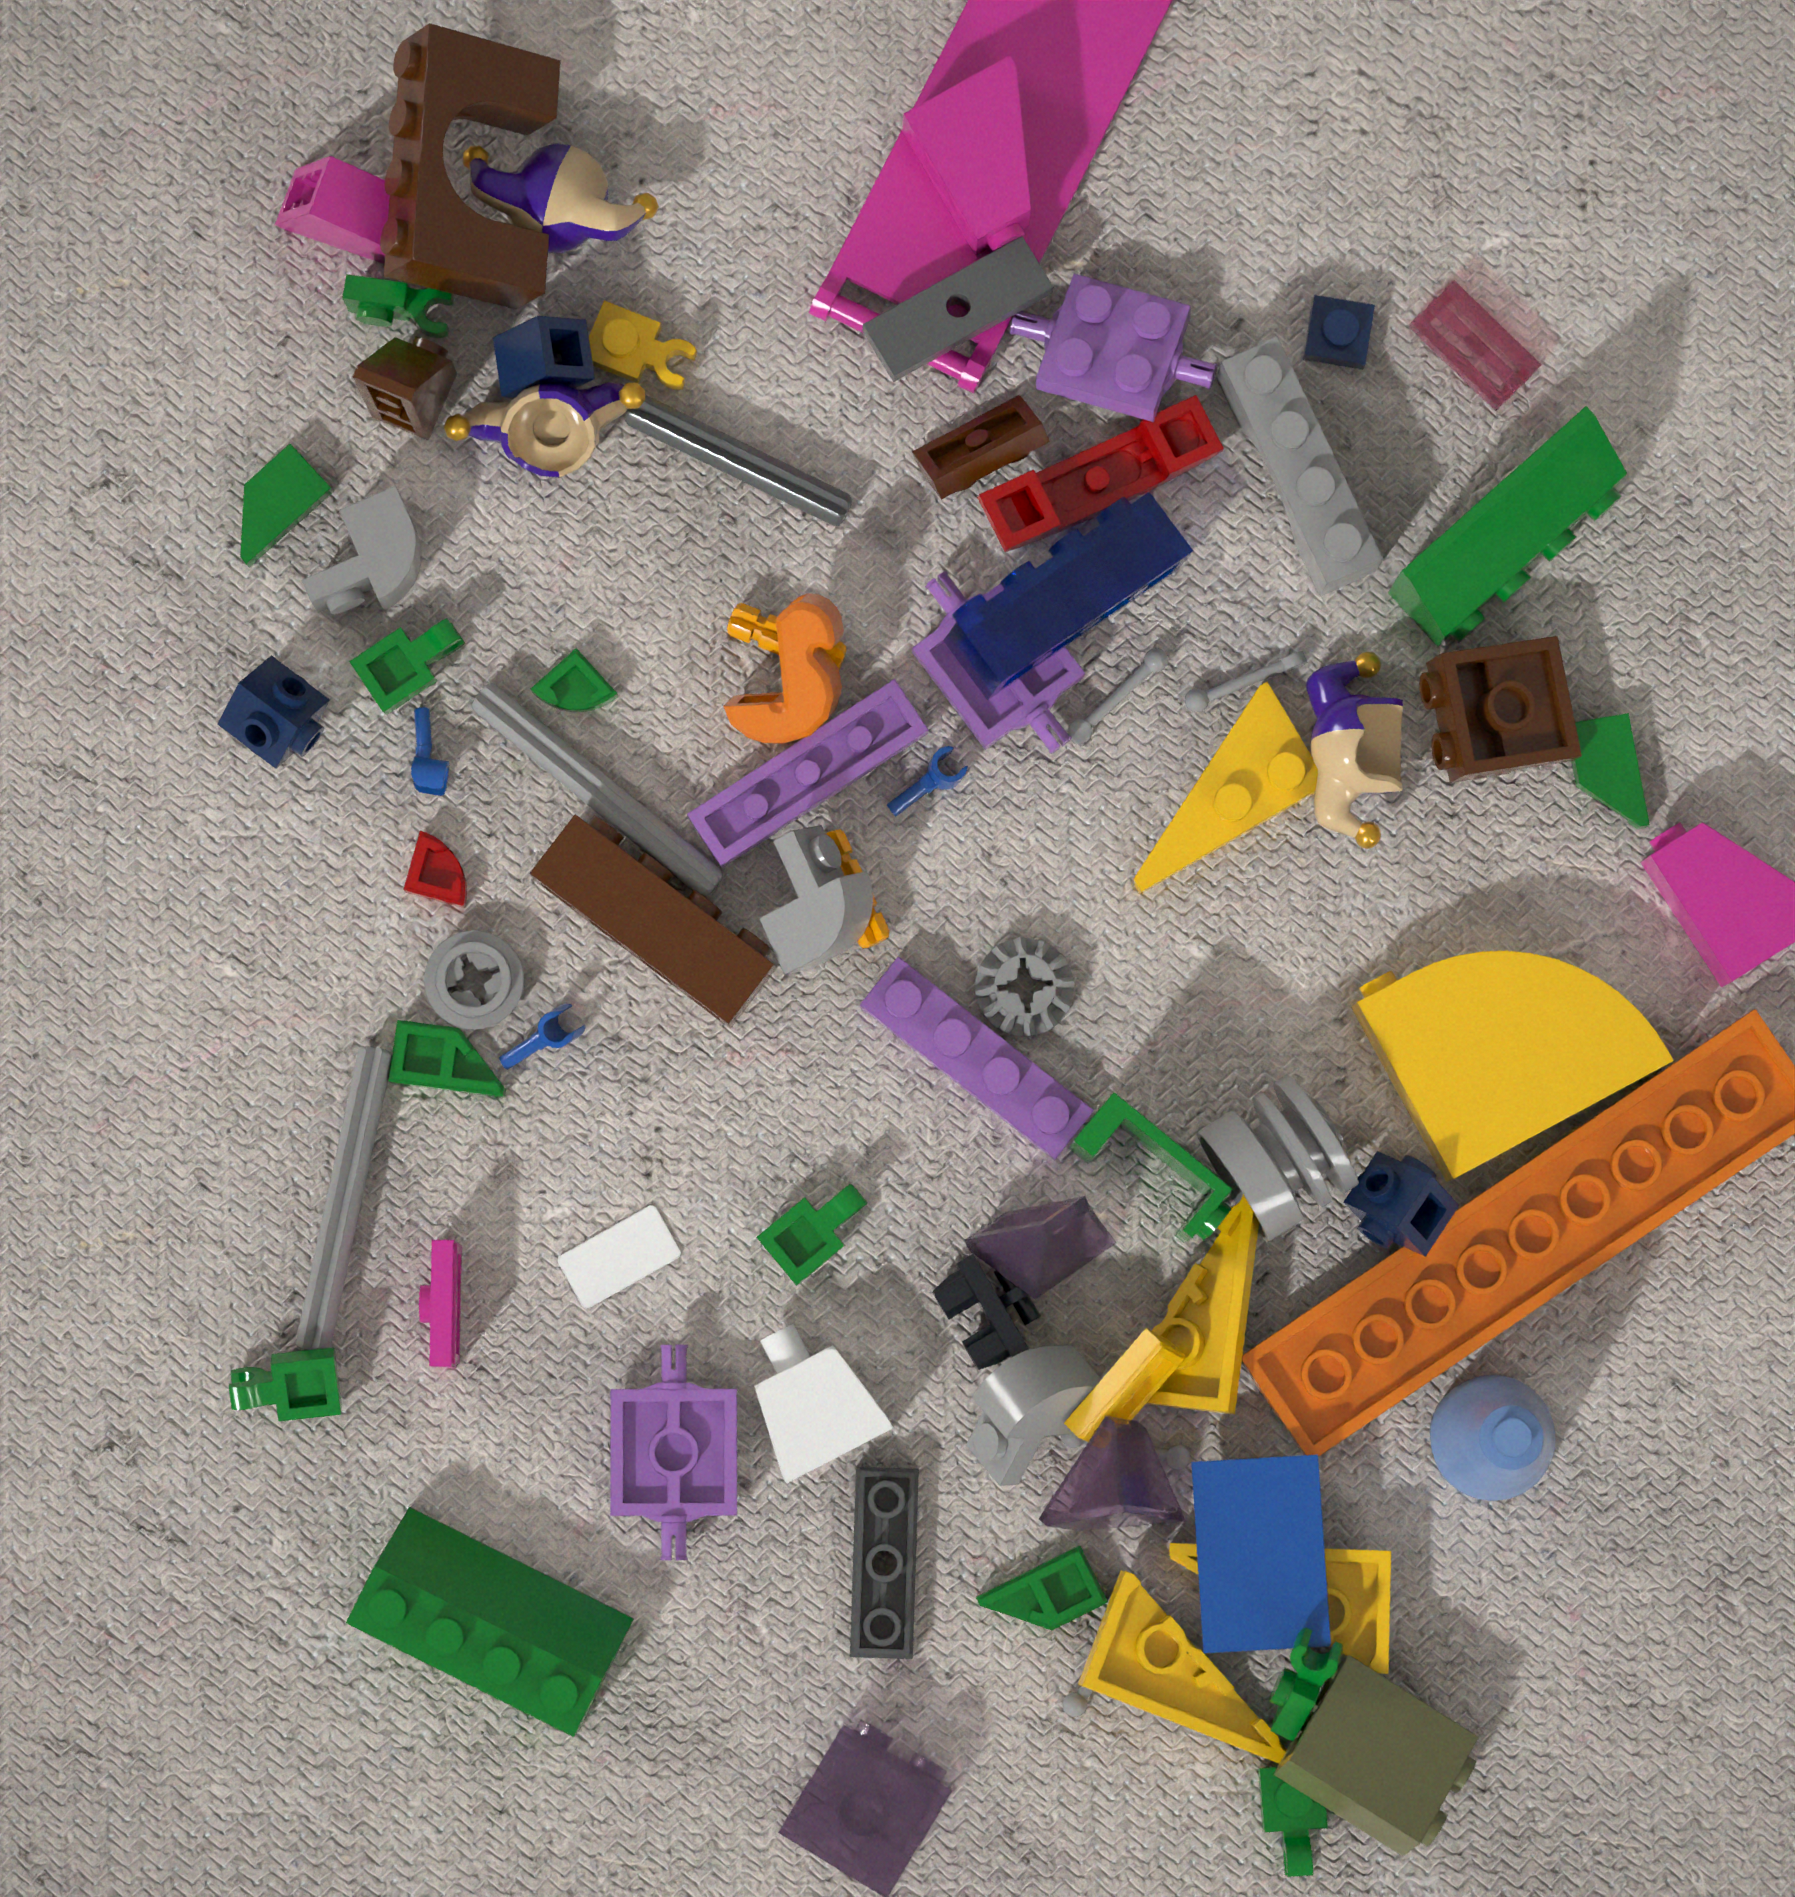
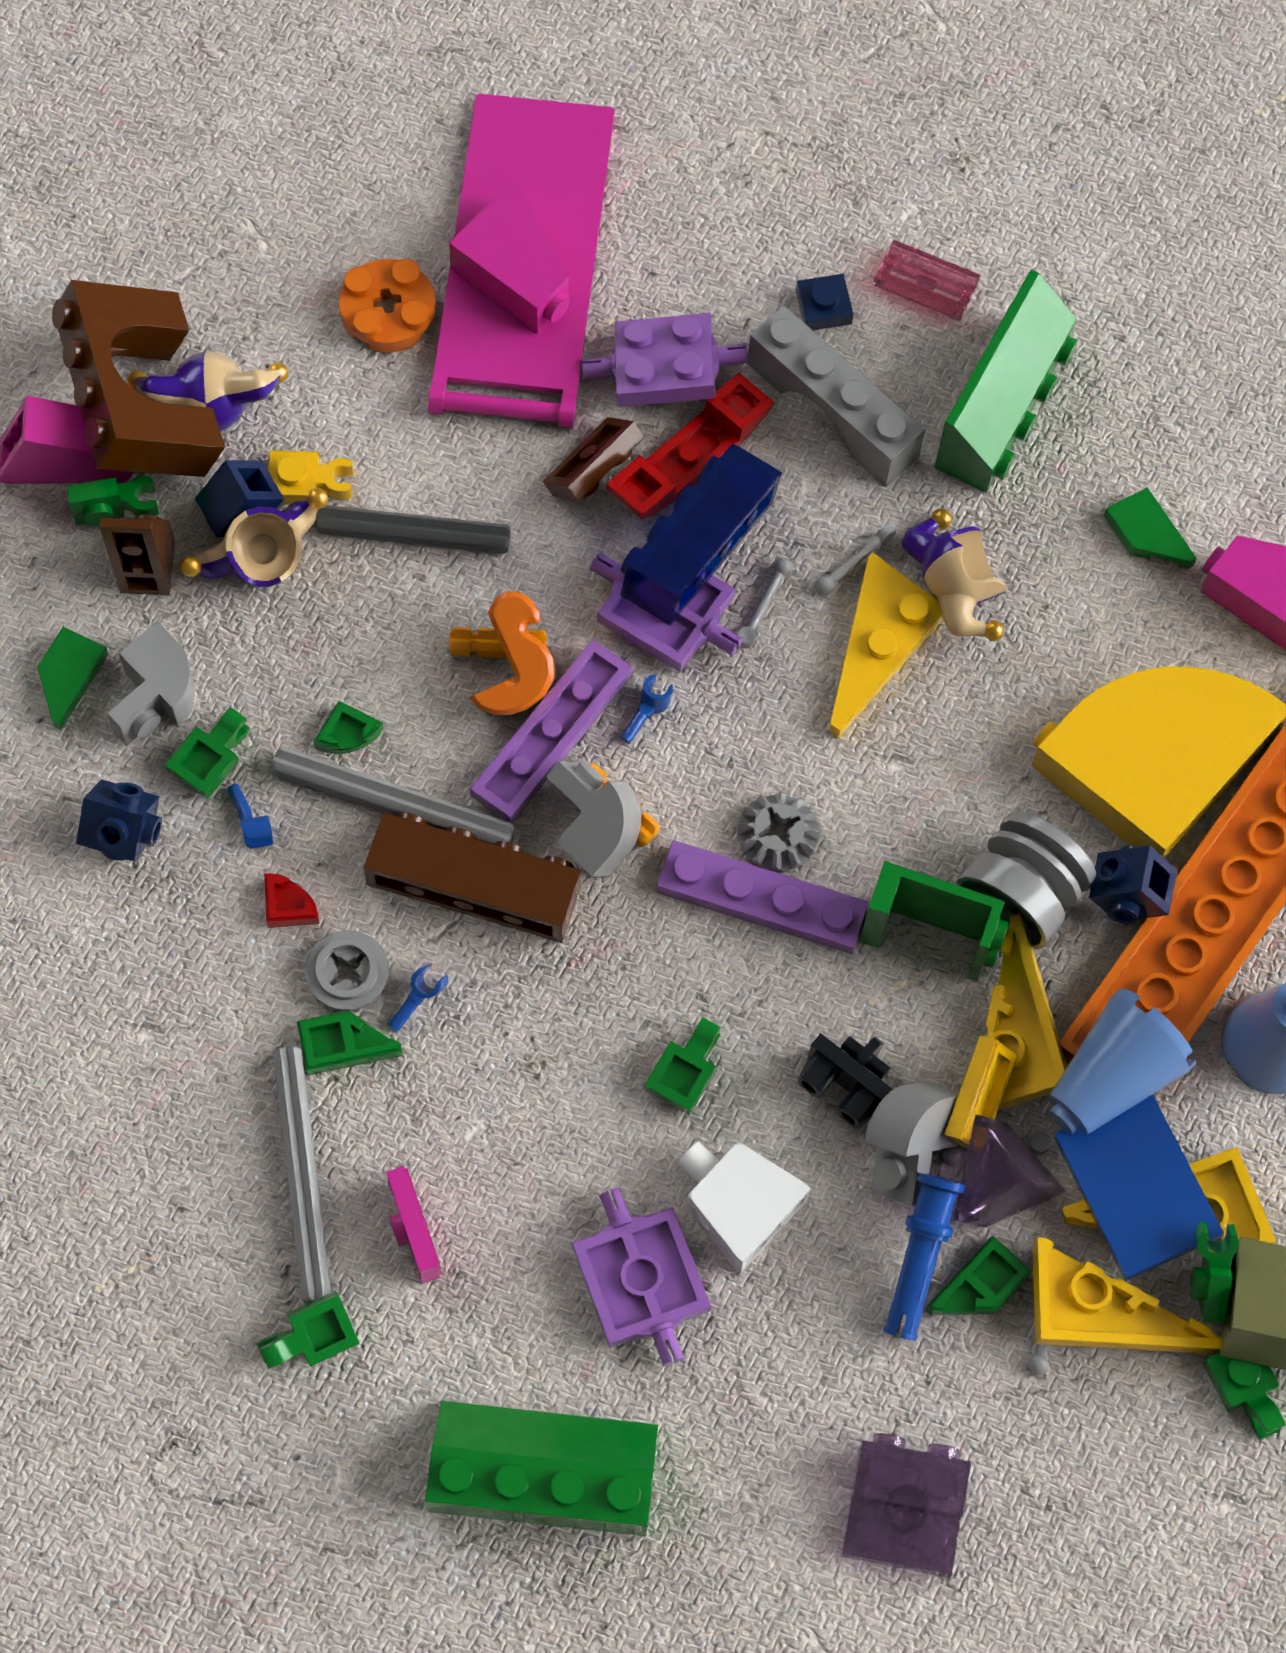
camera: 20 degrees left, 15 degrees down
white sticker [558,1205,681,1308] -> none
dark grey tile [850,1467,919,1659] -> none
dark grey tile [862,236,1054,382] -> none
clear purple slope [964,1196,1116,1300] -> none
reddish brown plate [1419,636,1582,783] -> none
none -> orange plate [339,259,436,352]
none -> blue pin [883,1172,966,1341]
none -> medium blue cone [1048,988,1196,1135]

